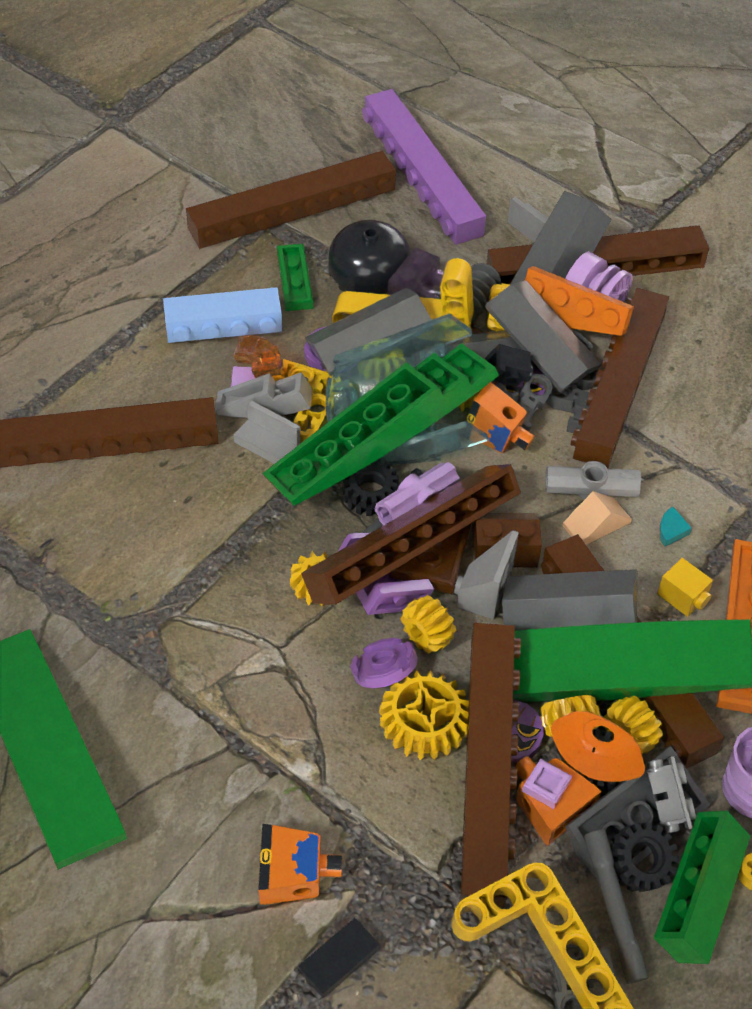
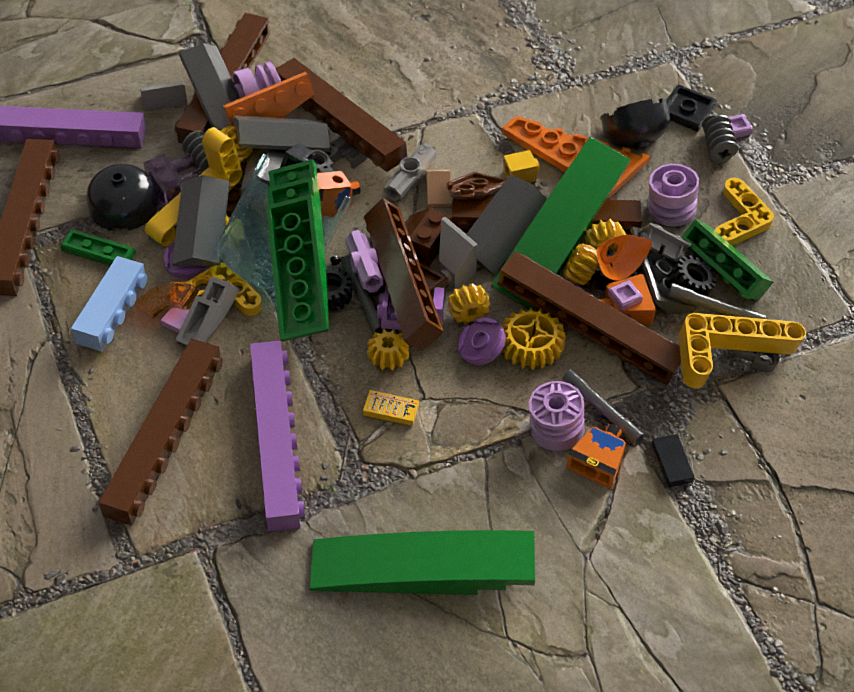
camera: 60 degrees left, 0 degrees up
light grey panel [234,401,301,464] -> none
teal tile [659,507,692,547] -> none
none -> medium lavender brick [250,341,305,532]
none -> yellow tile [363,390,419,426]
none -> reddish brown tile [446,172,507,200]
none -> lavender wheel [529,381,585,451]
none -> dark grey piece [562,369,645,446]

